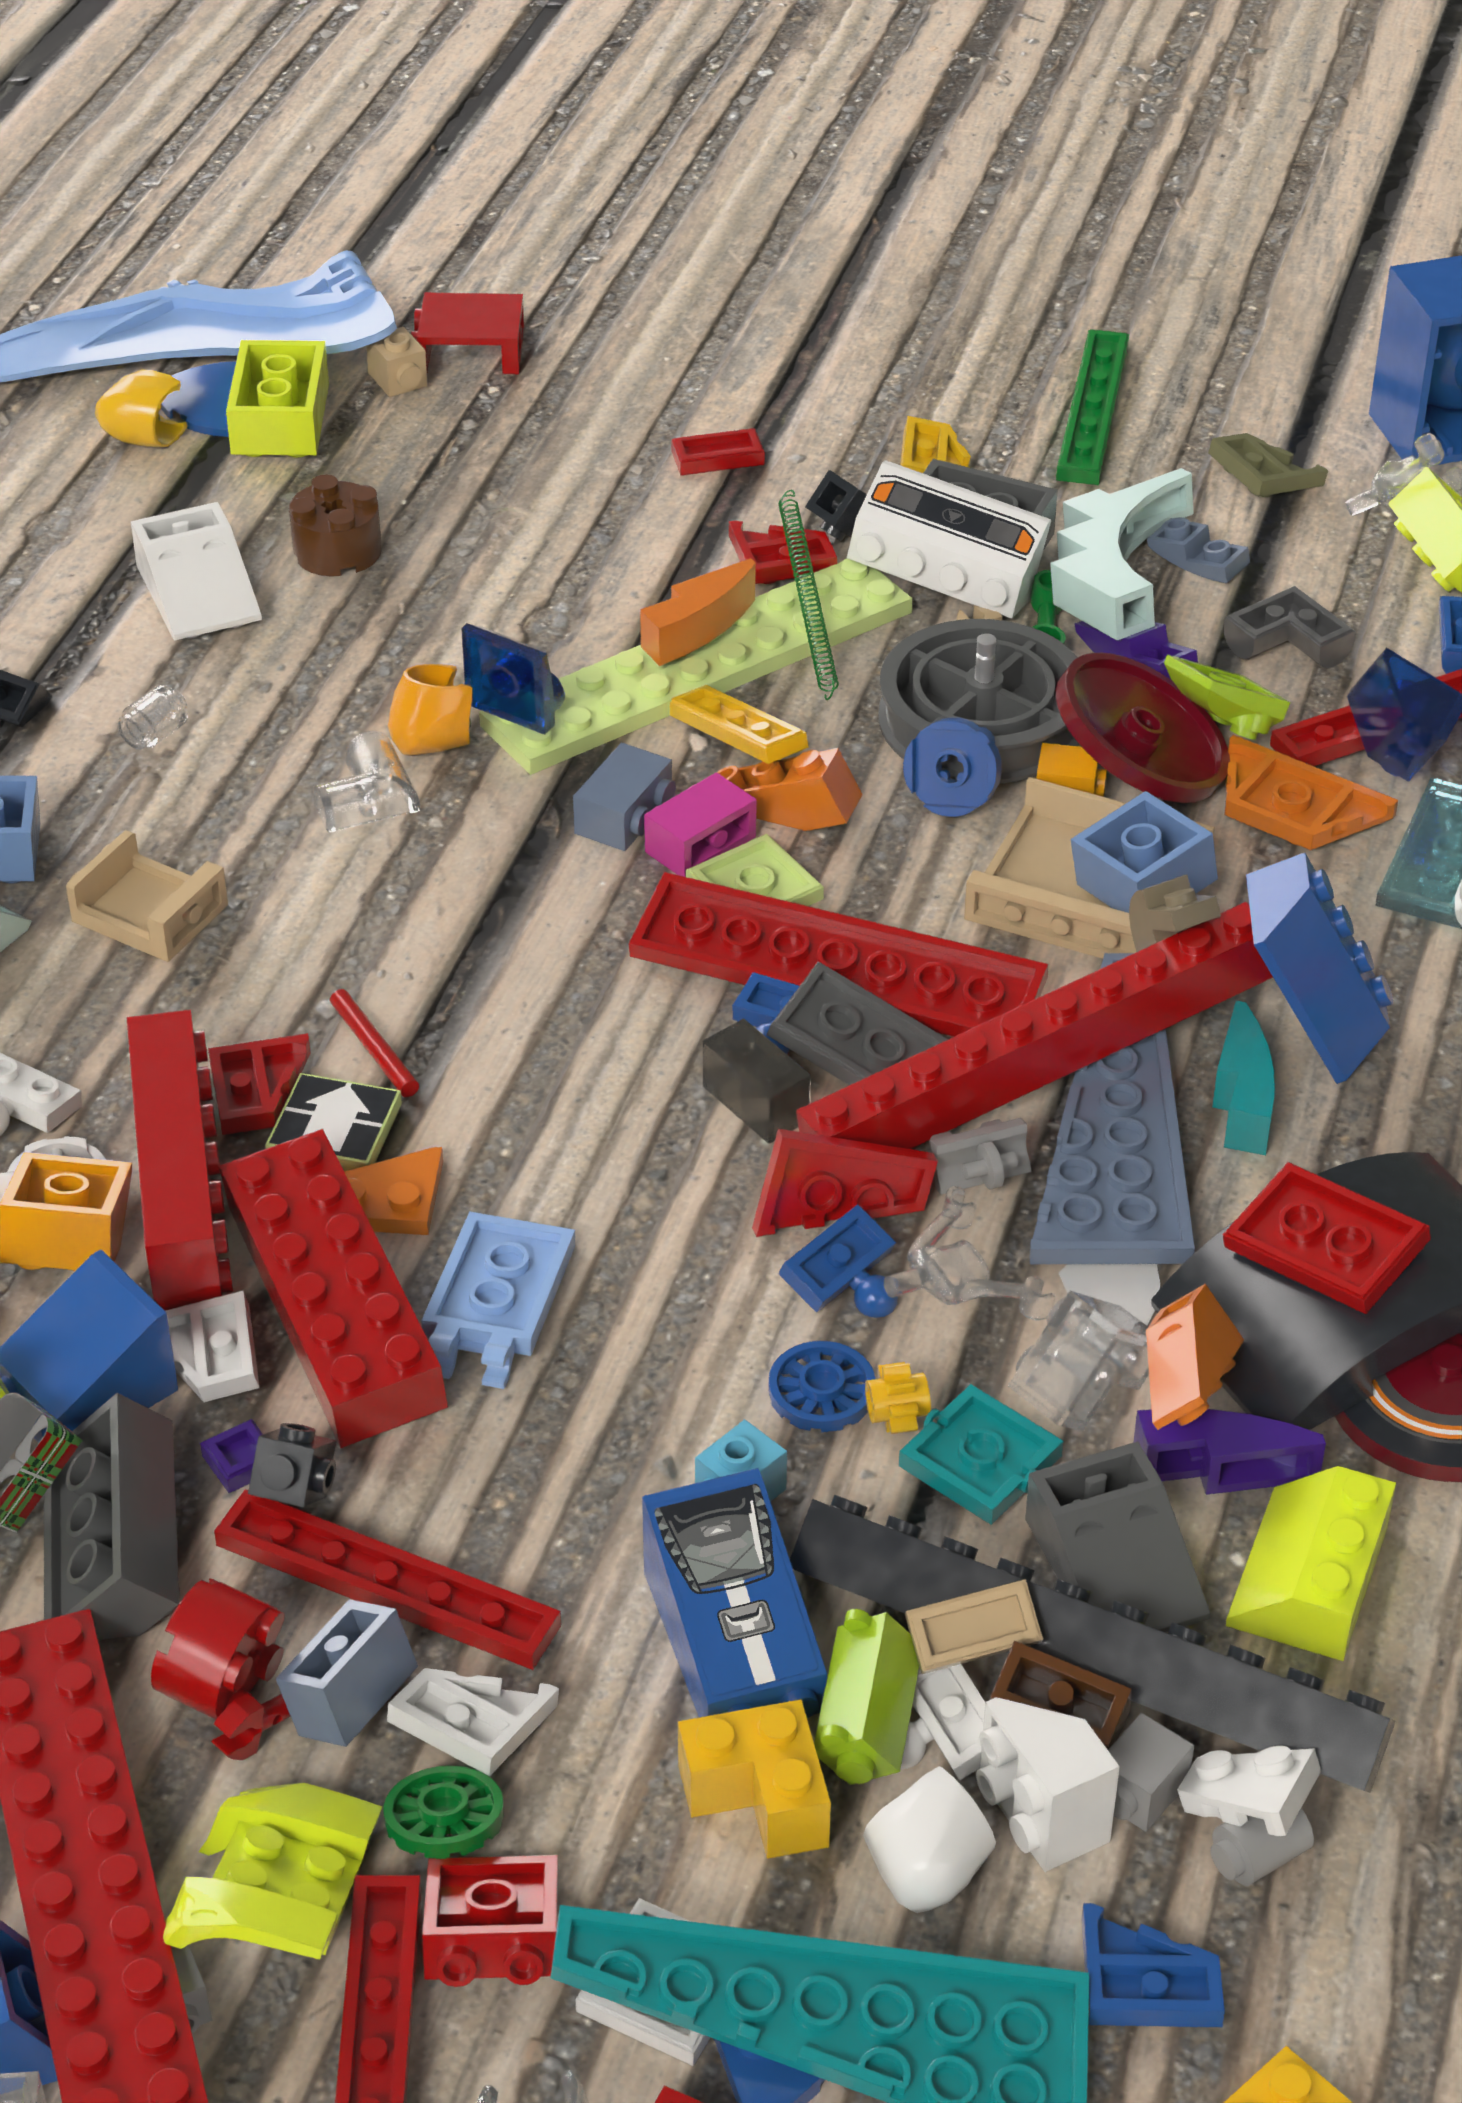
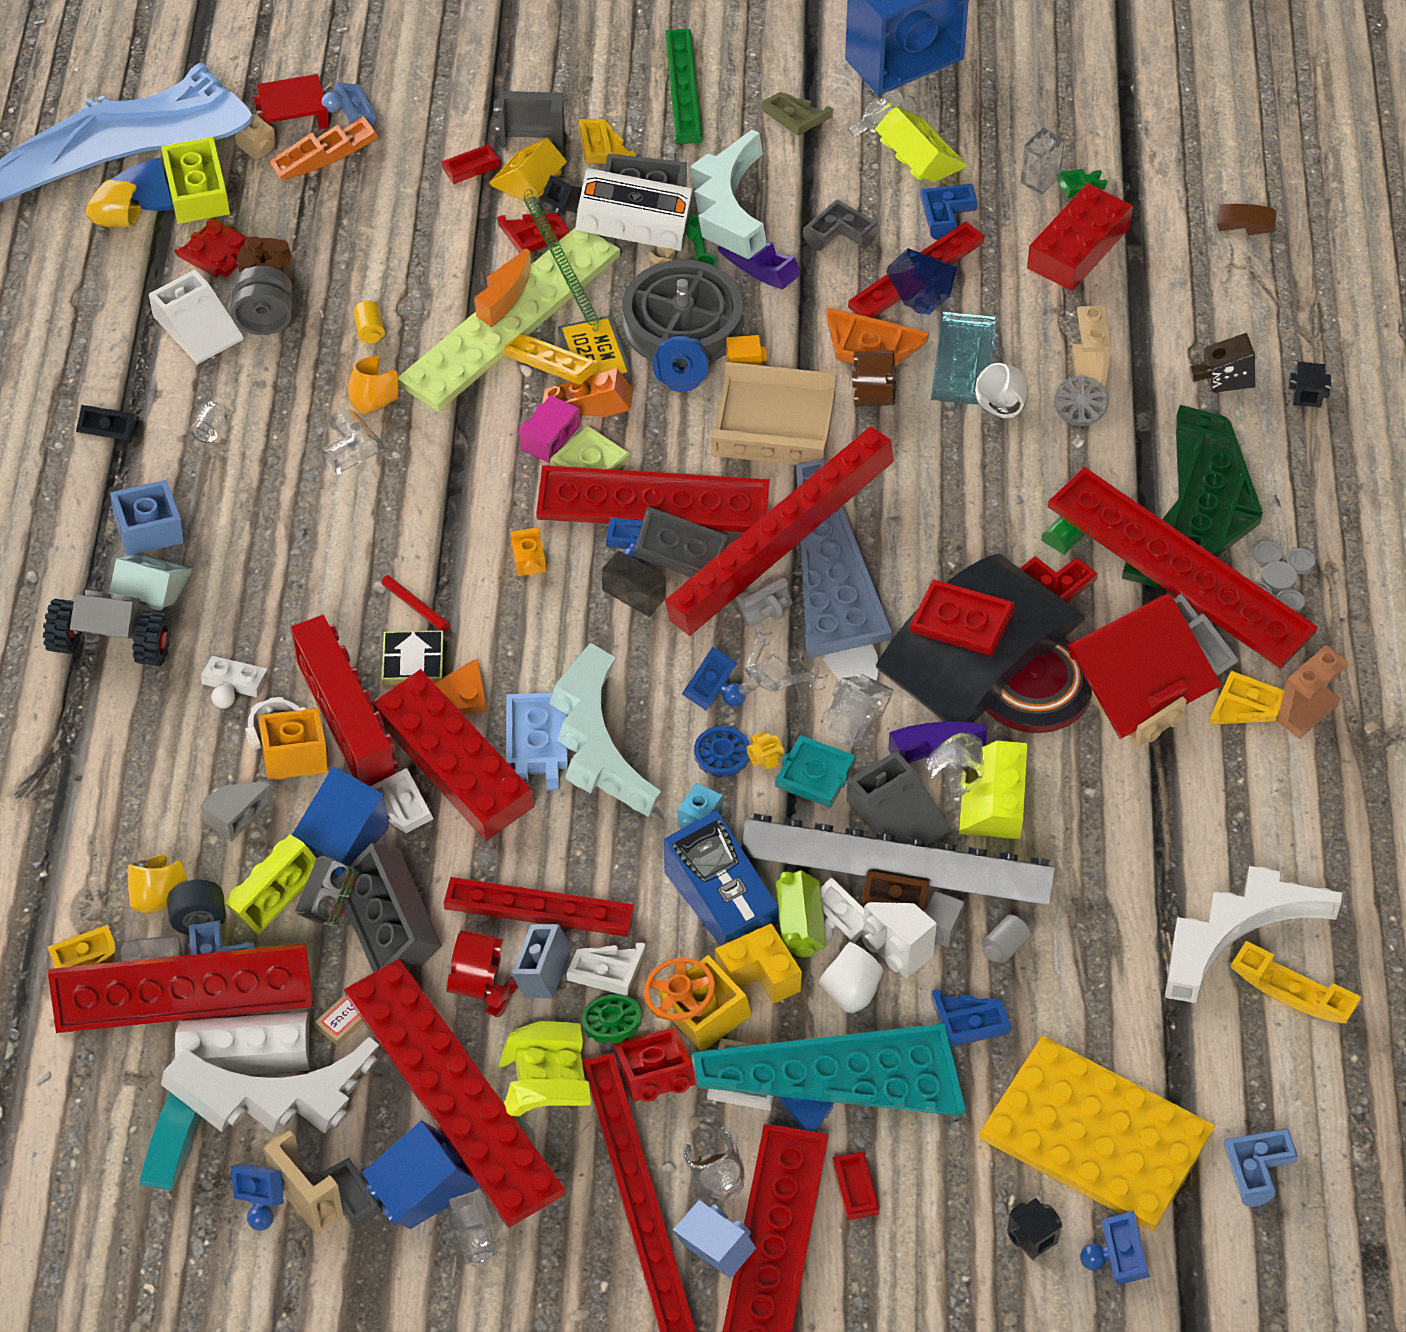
camera: 15 degrees left, 10 degrees up
tan panel [66,830,228,962] -> none
dark purple tile [200,1419,263,1493] -> none
red wing [208,1033,311,1135] -> none
black brick [248,1423,337,1507] -> none
clear blue slope [461,623,565,735] -> none
sand blue brick [573,742,676,851] -> none
red wing [752,1129,938,1237] -> none
tan tile [905,1579,1043,1674] -> none
dark red dish [1056,652,1230,803] -> none
medium blue brick [1070,791,1218,913] -> none
dark tan brick [1129,875,1221,952] -> none
orange slope [1146,1283,1244,1430] -> none
sand blue slope [1147,517,1250,583] -> none
lime slope [1164,654,1290,740] -> none
white wing [1177,1746,1321,1836] -> none
teal slope [1212,1000,1275,1156] -> none
blue slope [1246,852,1393,1084] -> none
none -> red plate [175,218,249,278]
none -> dark grey wheel [231,266,292,335]
none -> orange slope [269,116,378,180]
none -> medium blue plate [322,83,377,125]
none -> yellow brick [353,301,385,344]
none -> yellow slope [489,137,567,200]
none -> dark grey panel [494,91,565,150]
none -> light orange brick [510,527,546,576]
none -> light aqua arch [549,643,661,817]
none -> yellow tile [558,315,632,382]
none -> orange wheel [644,958,715,1021]
none -> yellow brick [657,955,752,1051]
none -> reddish brown brick [852,350,896,407]
none -> clear piece [926,733,984,799]

